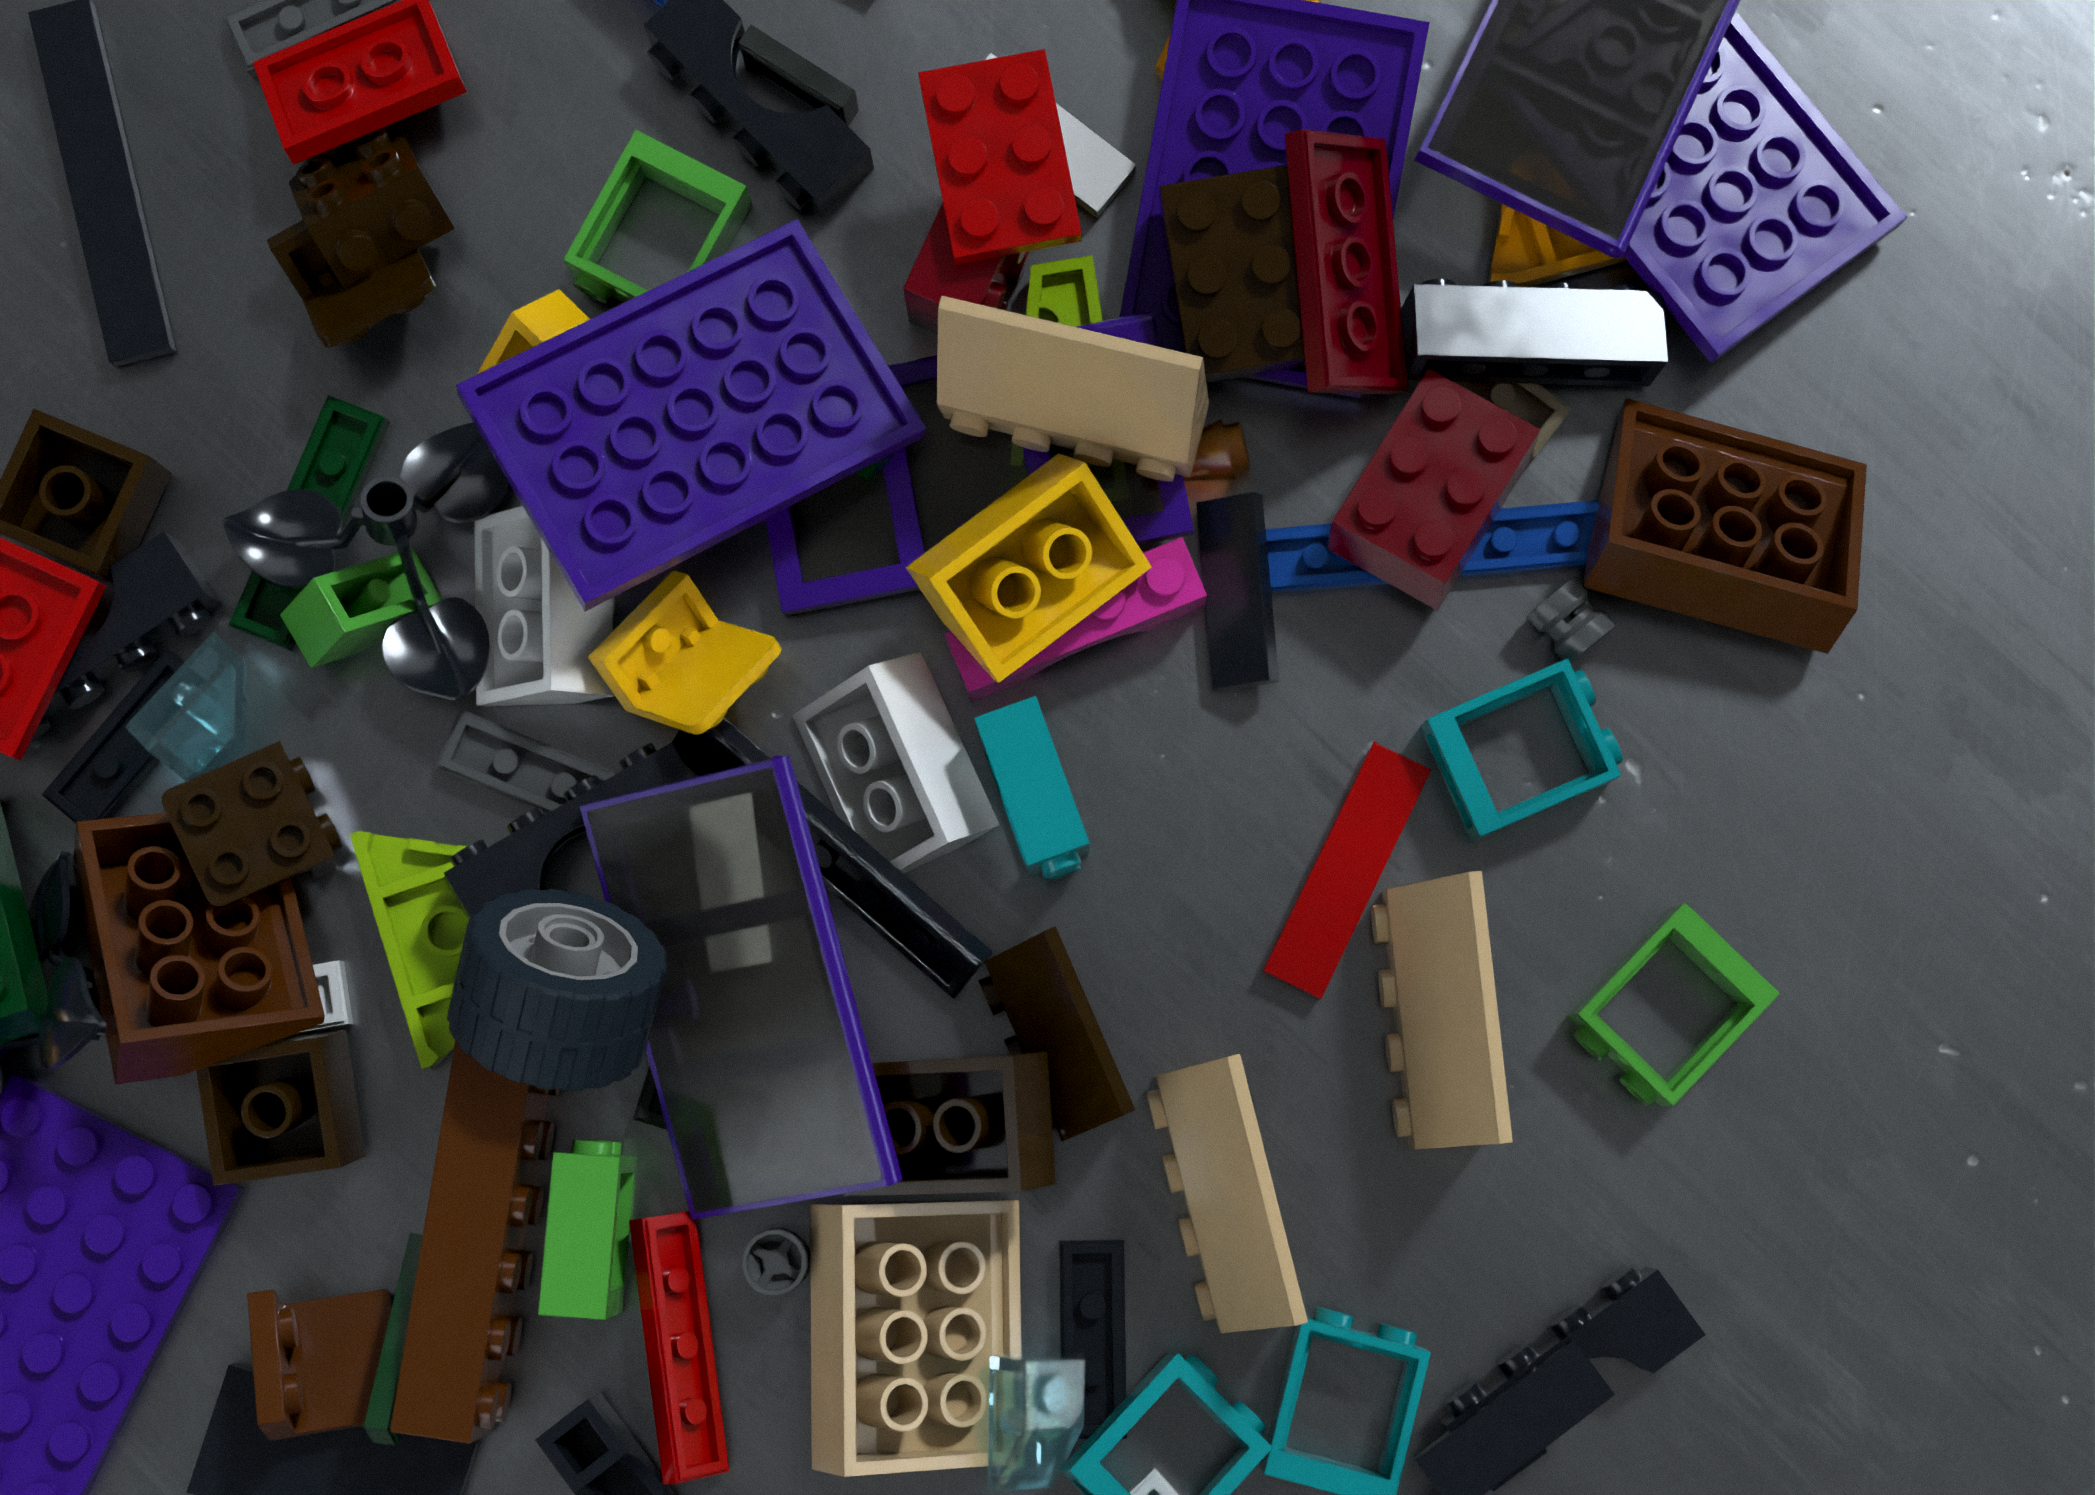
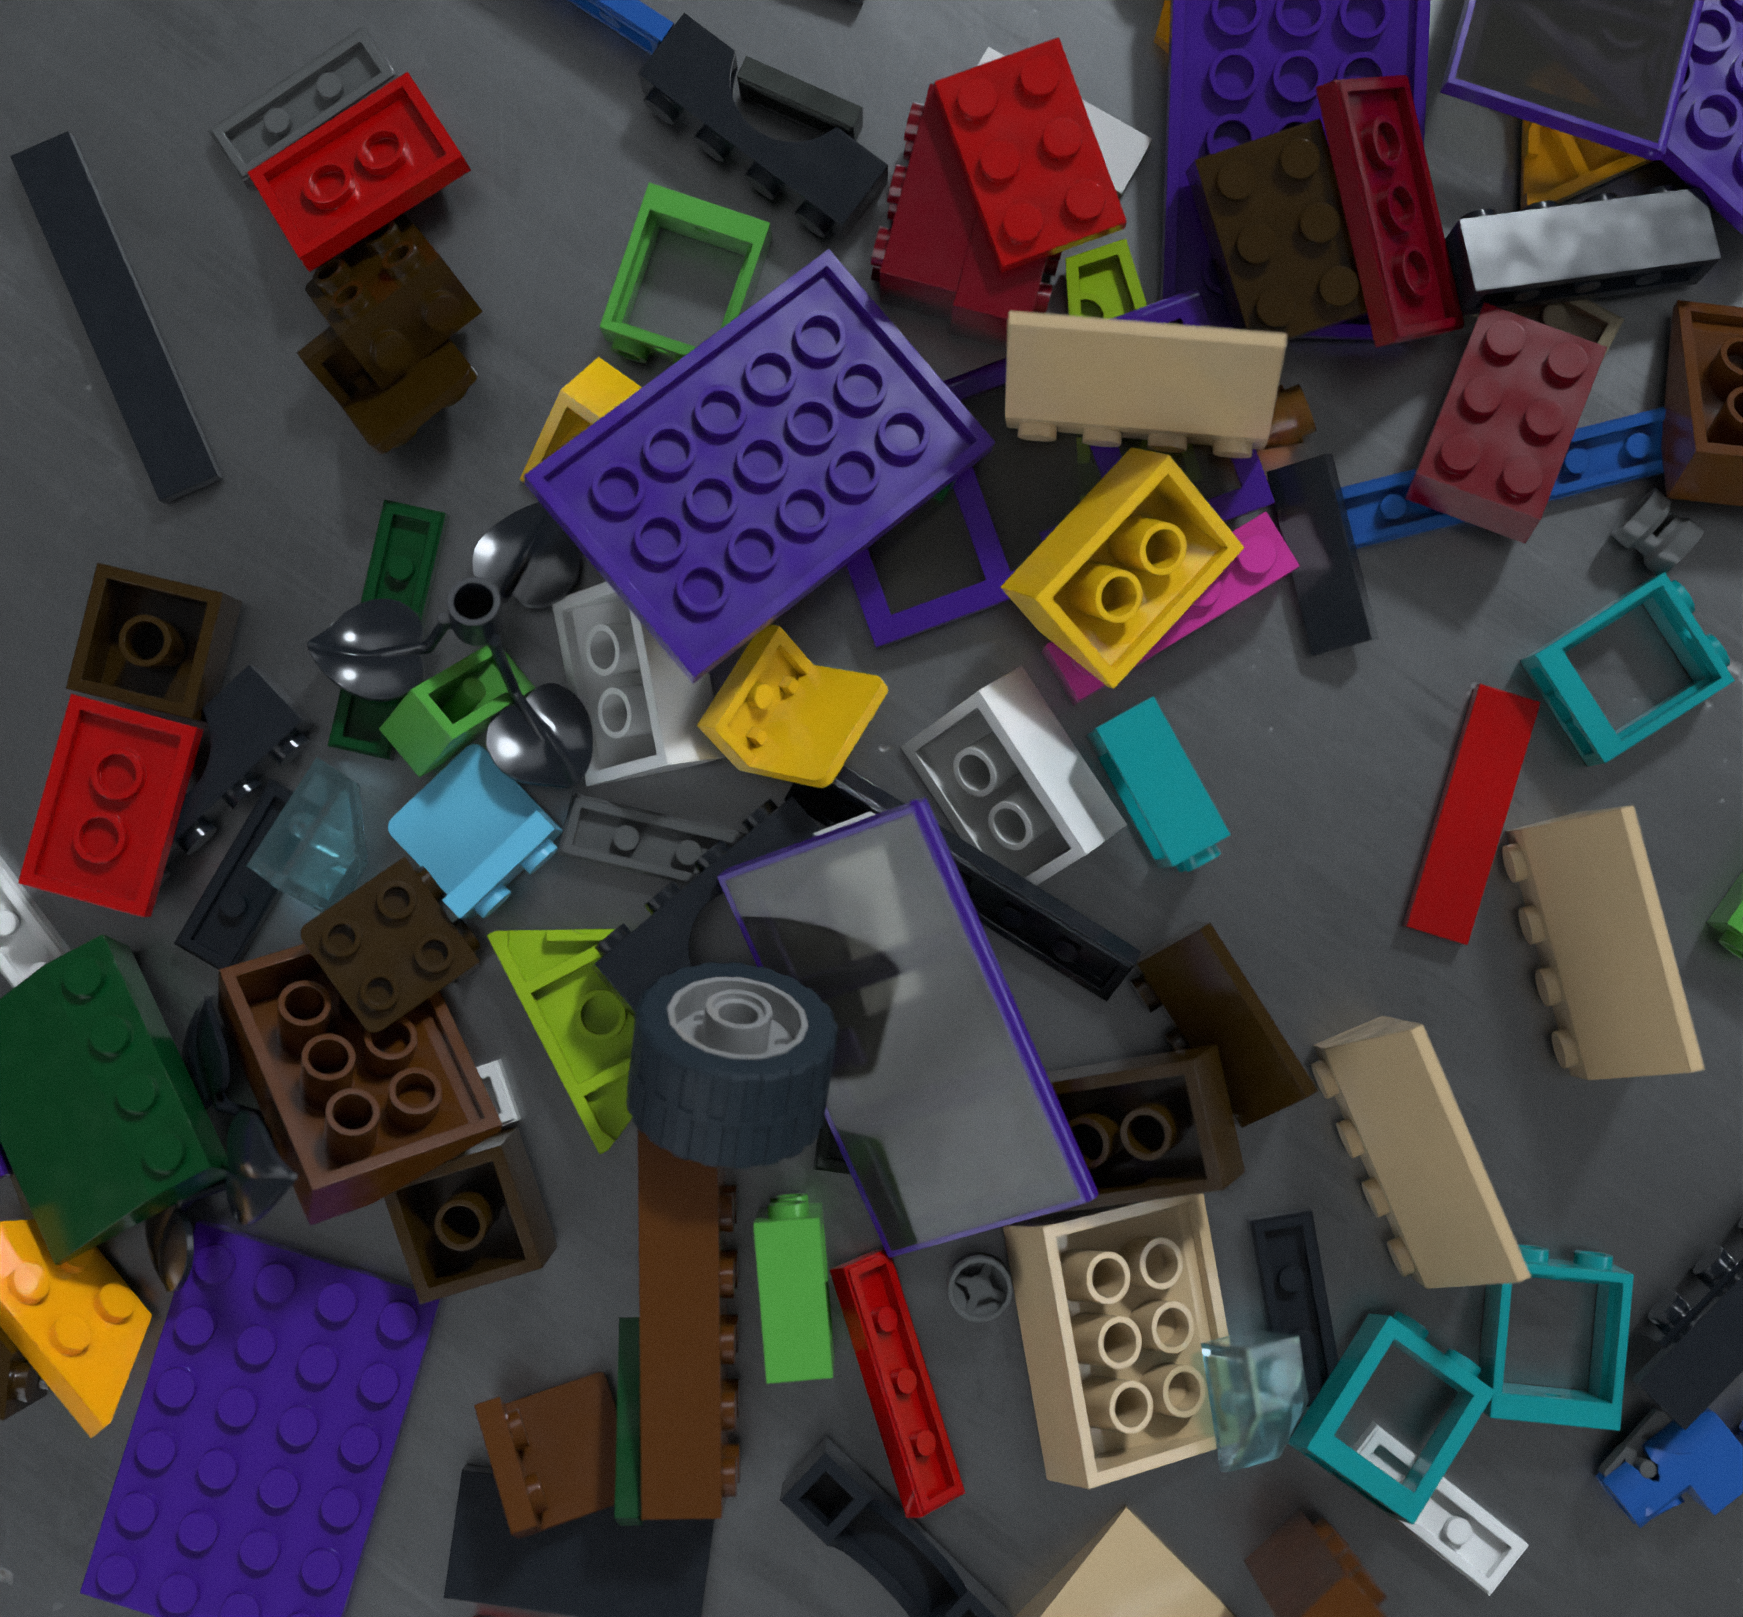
camera: 10 degrees left, 5 degrees up
none -> medium azure bracket [388,744,563,919]
none -> dark red brick [871,83,978,321]

